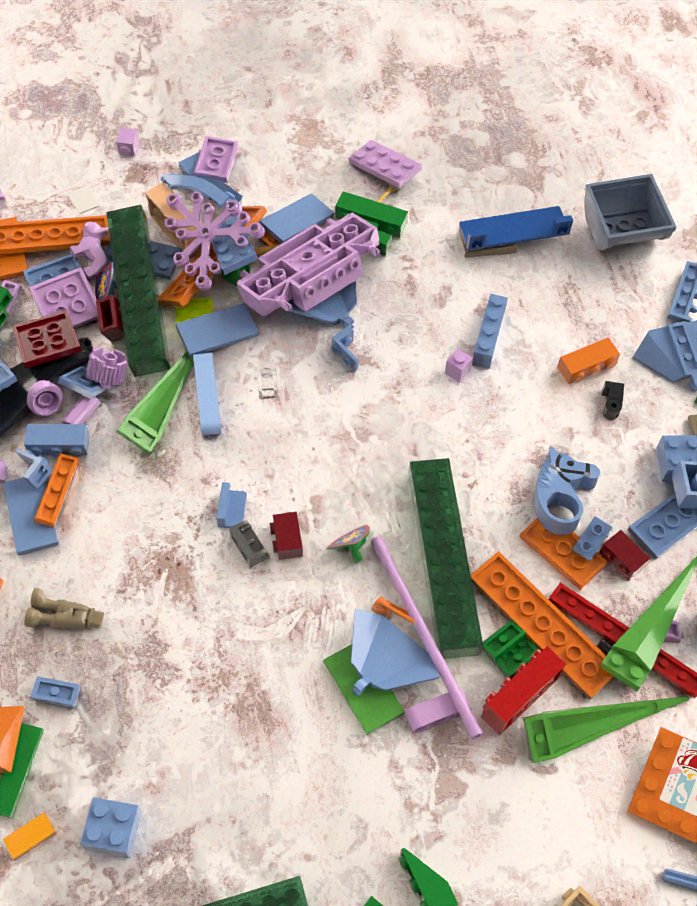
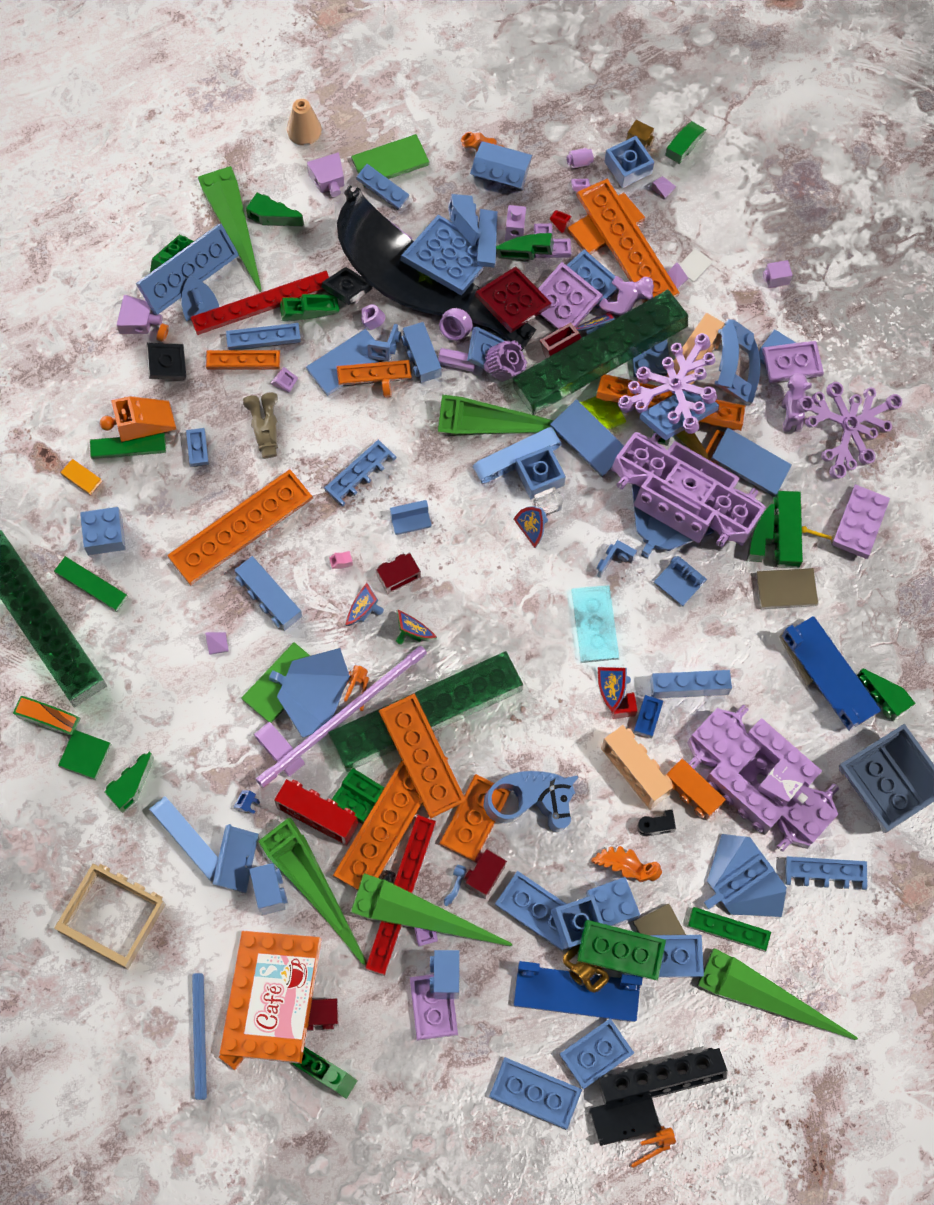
camera: 70 degrees right, 10 degrees up
dark grey hinge [229,520,270,568] -> none
lavender brick [445,348,473,383] -> none
medium blue bracket [573,516,612,561] -> none
none -> green tile [54,556,128,612]
none -> light blue beam [150,796,218,882]
none -> orange plate [167,469,313,586]
none -> lavender slope [205,632,228,655]
none -> medium blue door [213,824,259,893]
none -> blue tile [233,790,260,813]
none -> medium blue brick [235,556,302,631]
none -> medium blue brick [249,863,288,916]
none -> lavender slope [271,367,298,393]
none -> medium blue hinge [324,440,397,507]
none -> bright pink piece [329,551,353,569]
none -> shield [345,583,384,626]
none -> orange tile [379,693,466,819]
none -> orange tile [382,379,392,398]
none -> medium blue piece [444,865,466,906]
none -> shield [513,506,548,548]
none -> medium blue brick [515,445,566,500]
none -> clear light blue tile [571,585,619,663]
none -> orange plant [592,846,662,882]
none -> shield [598,667,631,713]
none -> light nougat brick [601,725,673,810]
none -> red panel [611,692,638,719]
none -> blue plate [633,695,663,738]
none -> medium blue hinge [654,556,707,606]
none -> lavender slope [667,263,688,289]
none -> lavender piece [687,705,839,852]
none -> dark tan tile [756,568,818,609]
none -> lavender torso [757,757,808,806]
none -> lavender animal [782,373,812,432]
none -> lavender plant [797,382,902,479]
none -> green slope [857,668,916,721]

